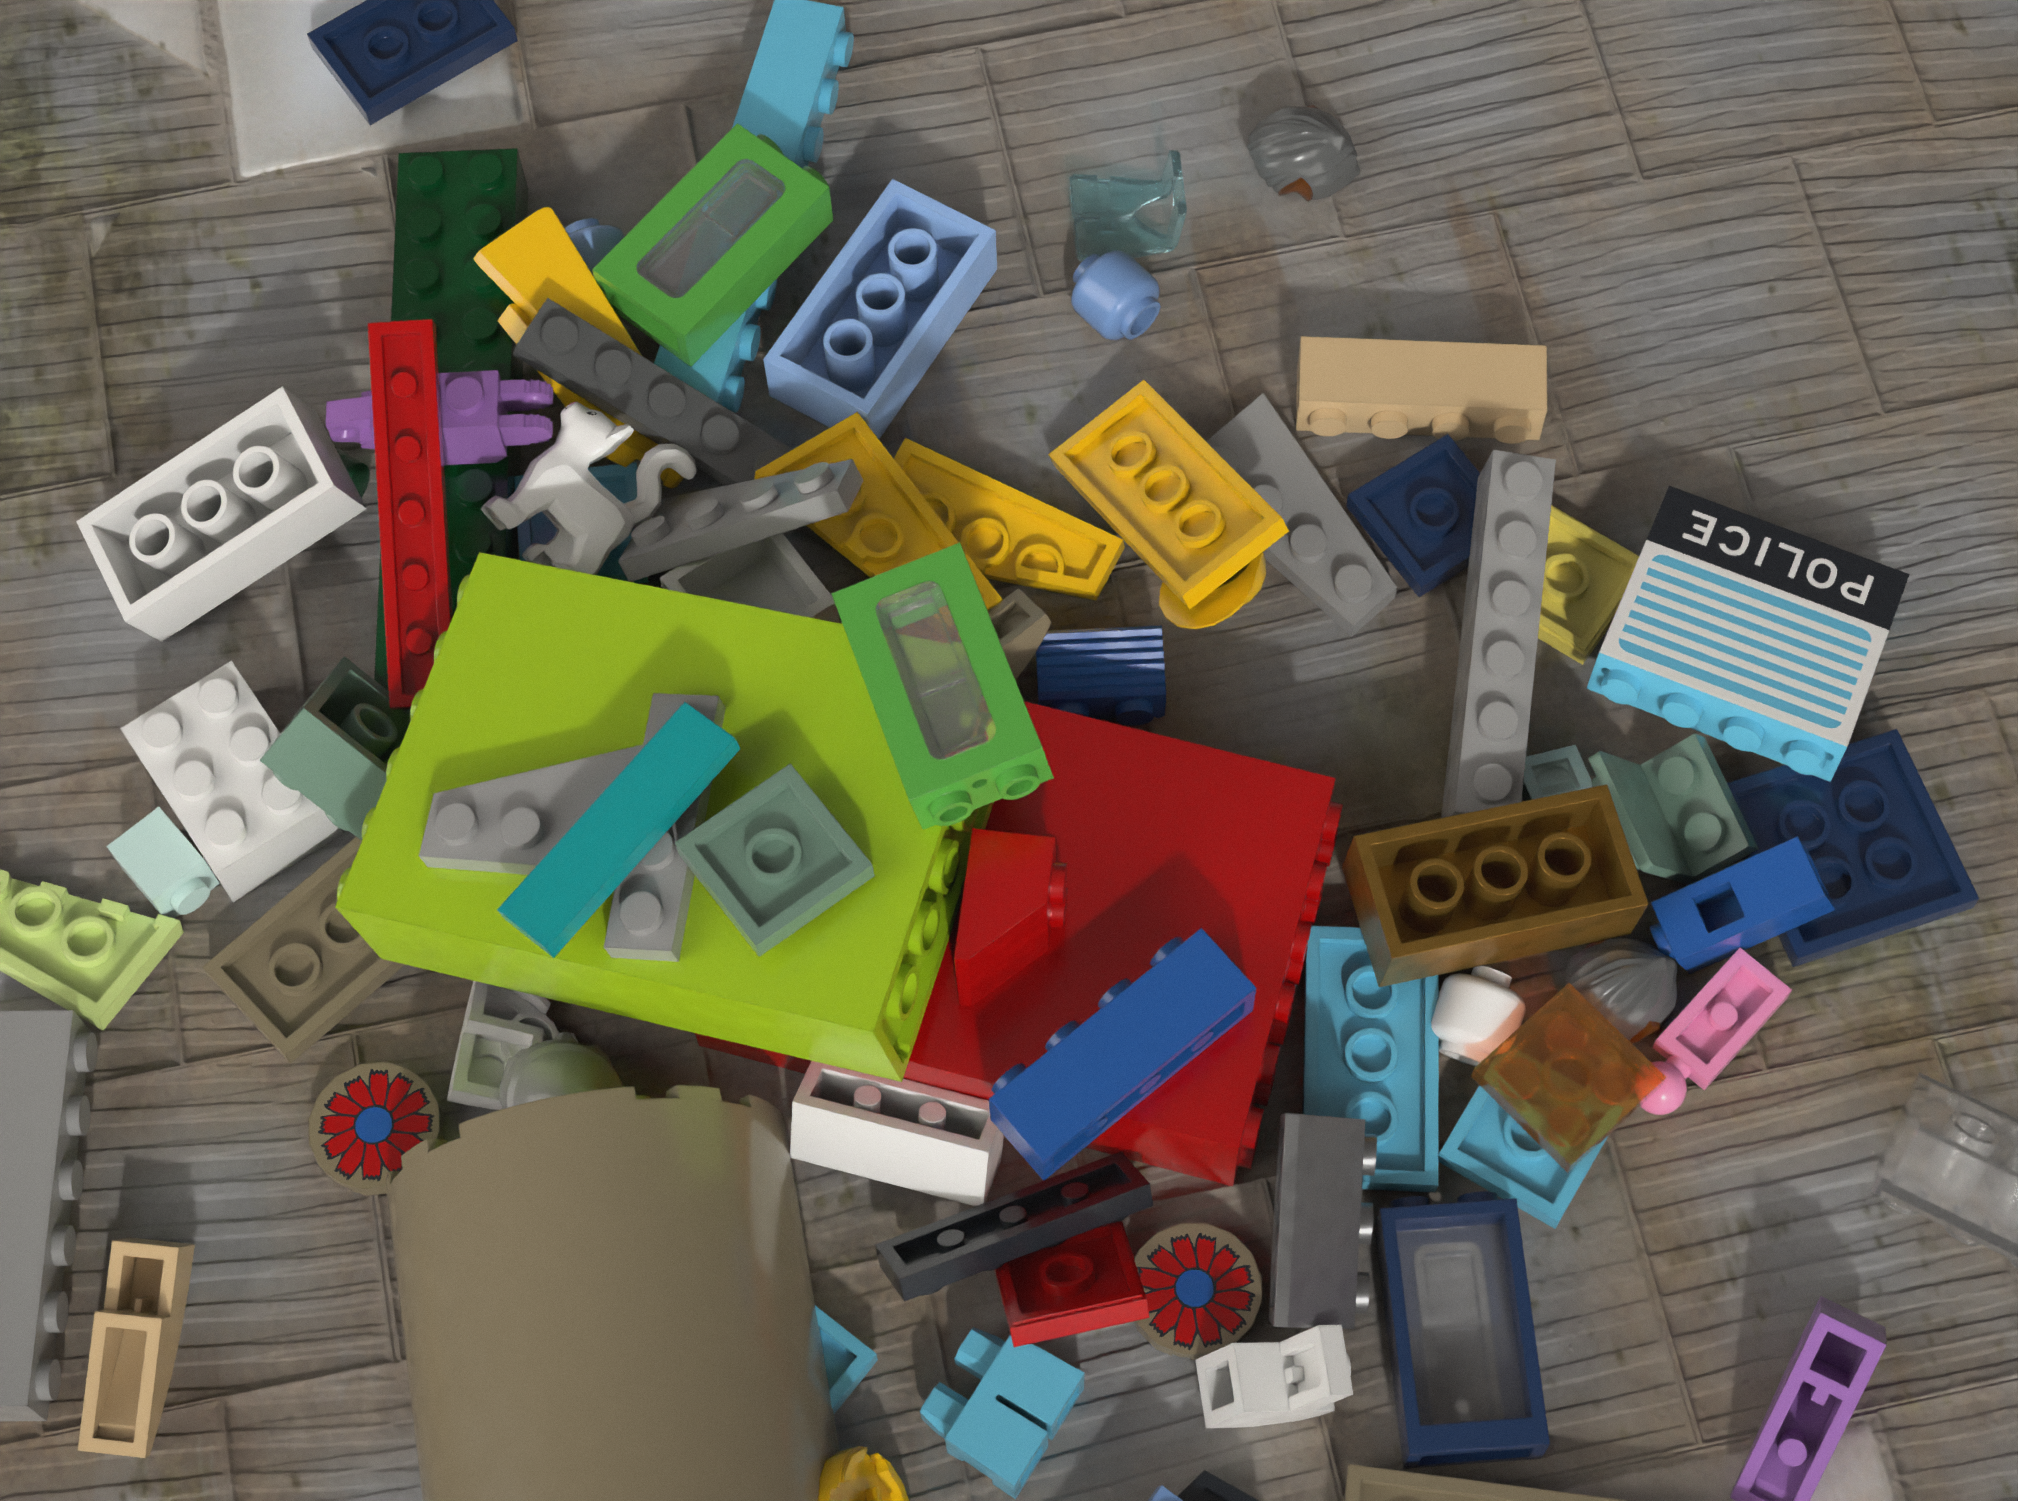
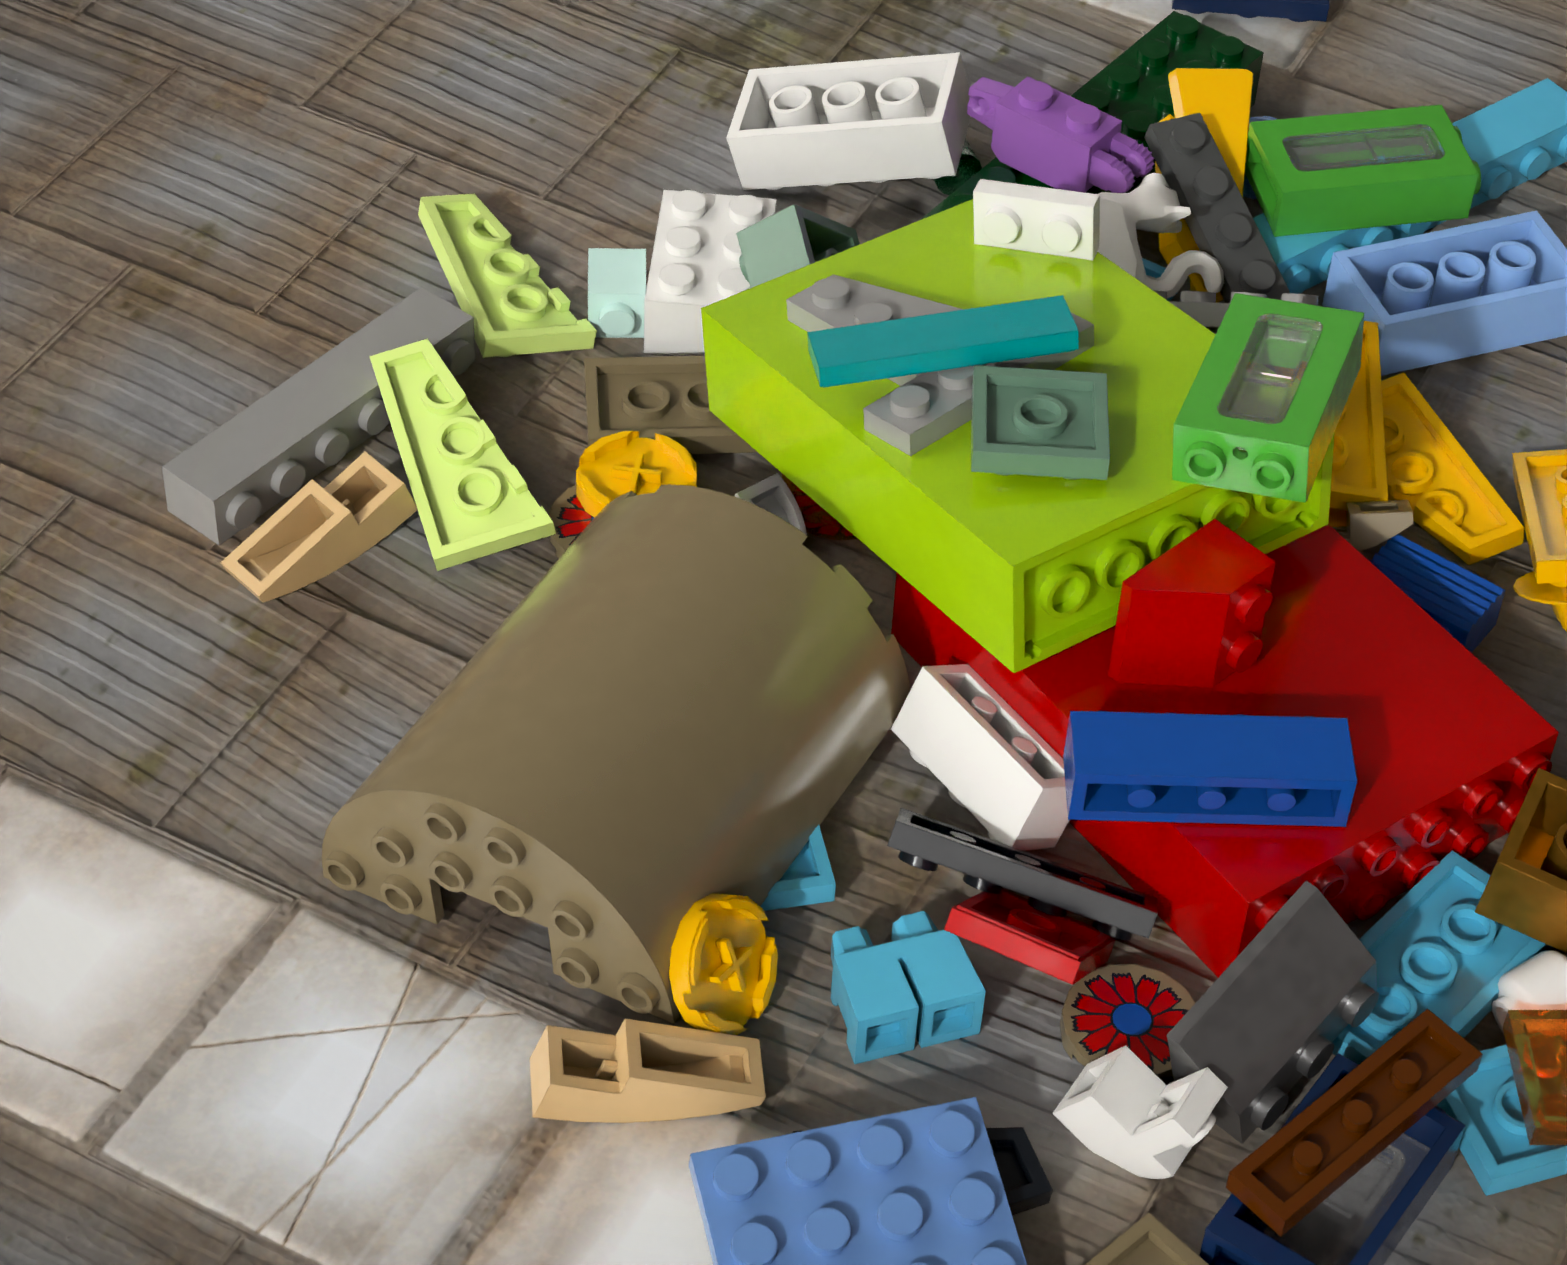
camera: 35 degrees right, 20 degrees down
red plate [368,319,453,710] -> none
none -> yellowish green wing [369,338,556,571]
none -> yellow tile [576,431,697,518]
none -> white plate [973,179,1100,261]
none -> reddish brown plate [1226,1009,1483,1237]

